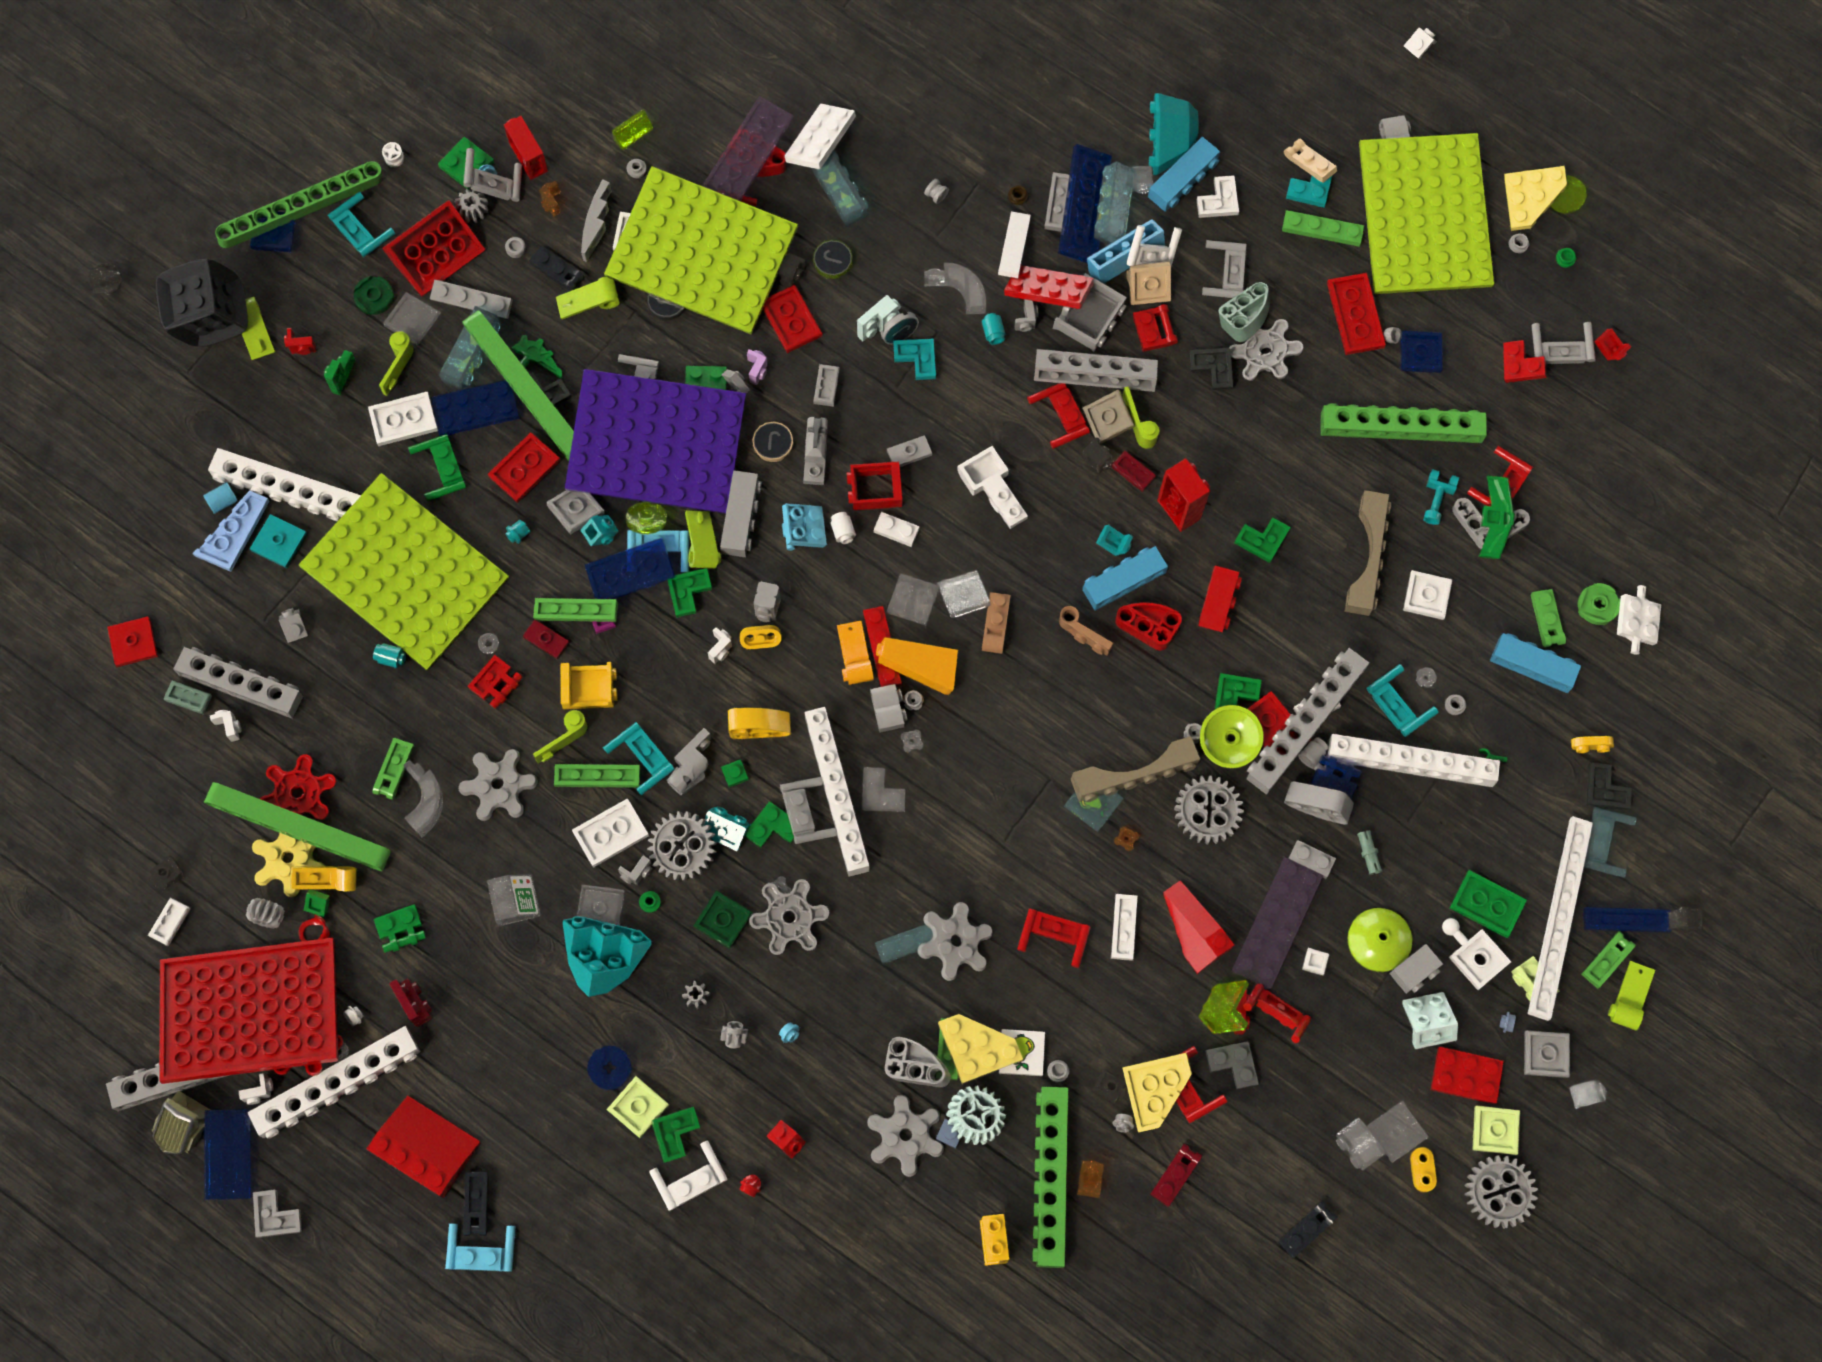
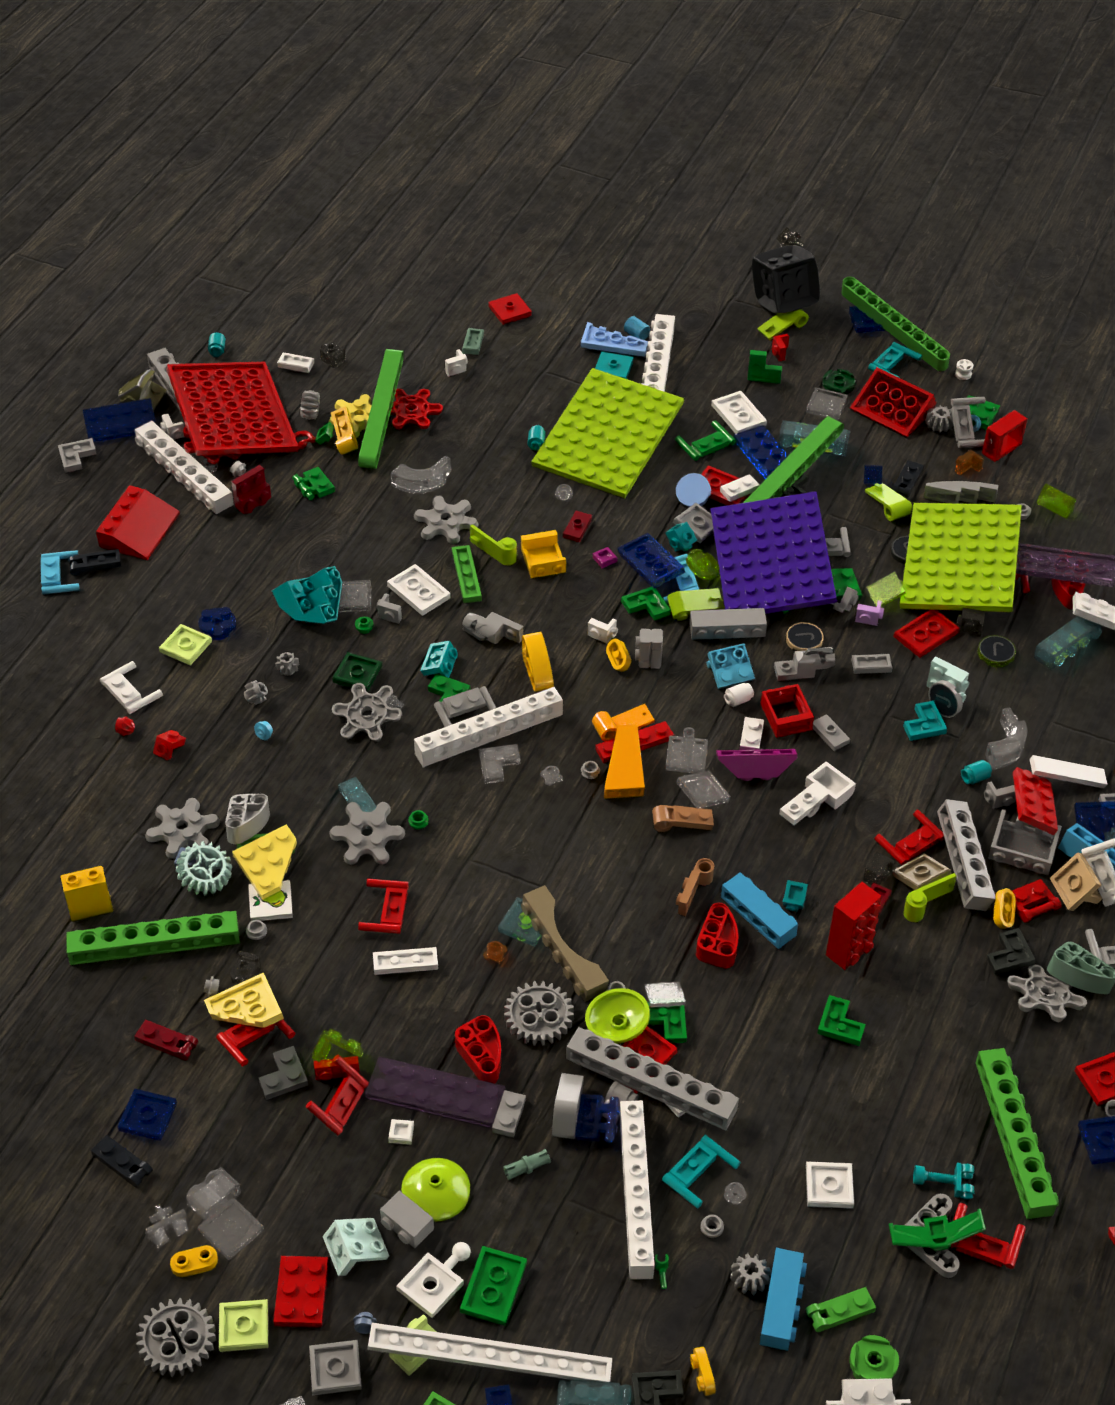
camera: 80 degrees right, 25 degrees down
light grey brick [173,647,303,719] -> none
light grey bracket [279,608,308,643] -> none
bright green plate [372,738,415,800] -> none
lime door [379,331,414,396] -> none
light grey plate [430,280,513,319] -> none
red plate [468,655,523,709] -> none
clear slope [487,875,541,926] -> none
light grey tile [505,237,526,258] -> none
teal hose [505,520,530,544] -> none
green piece [512,335,562,379] -> none
bright green plate [533,598,618,622] -> none
teal plate [603,722,675,795] -> none
light grey gear [647,811,717,881] -> none
green plate [651,1107,700,1163] -> none
green plate [721,759,748,788] -> none
light grey brick [870,684,907,732] -> none
light grey wheel [924,179,949,204] -> none
clear orange bracket [1077,1161,1104,1198] -> none
wedge [1163,881,1234,974] -> none
red wedge [1198,566,1242,632] -> none
dark tan arch [1345,490,1391,616] -> none
none -> clear blue plate [117,1089,177,1141]
none -> clear hips [145,1205,189,1248]
none -> teal brick [208,332,226,357]
none -> green plate [408,810,429,829]
none -> red beam [455,1015,501,1085]
none -> clear piece [645,982,685,1008]
none -> light blue tile [676,473,711,507]
none -> magenta wedge [716,749,797,781]
none -> white plate [720,474,759,502]
none -> light grey gear [730,1253,771,1296]
none -> clear blue tile [863,465,883,484]
none -> clear neon green piece [867,572,906,607]
none -> yellow plate [993,888,1016,929]

